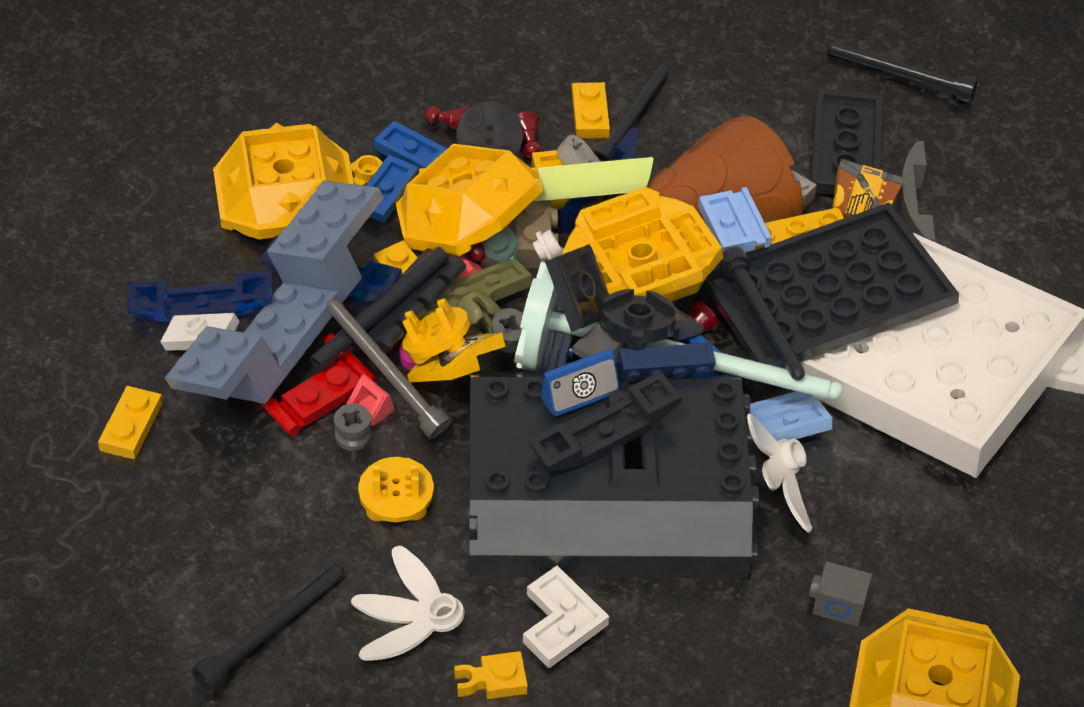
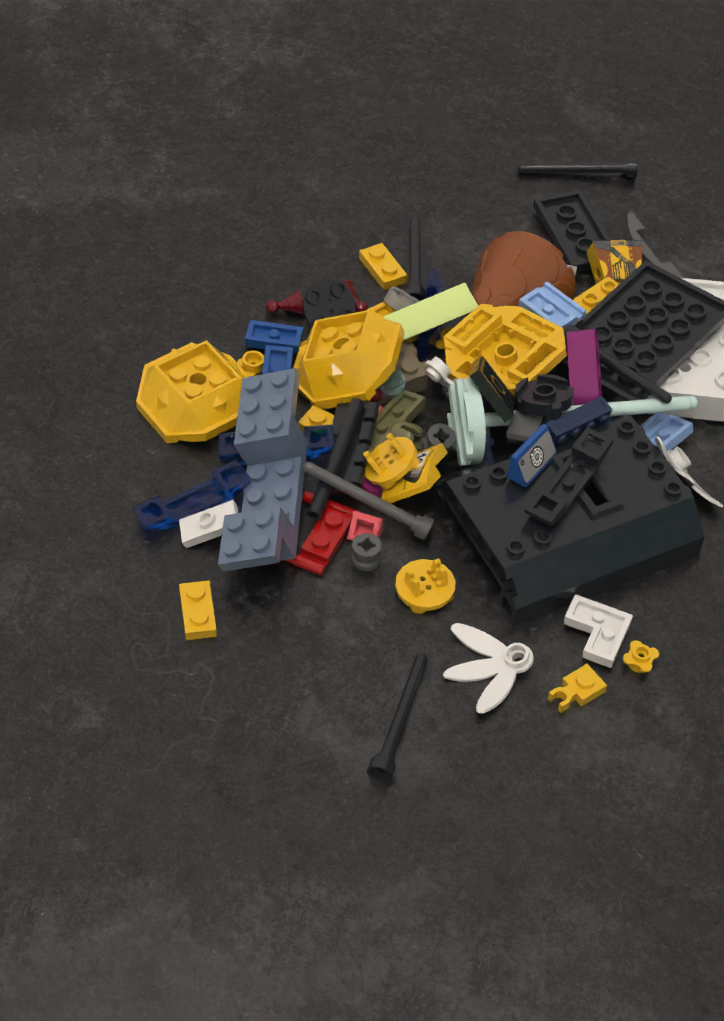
camera: 25 degrees left, 0 degrees up
none -> magenta beam [567,329,602,405]
none -> yellow plate [623,640,659,673]

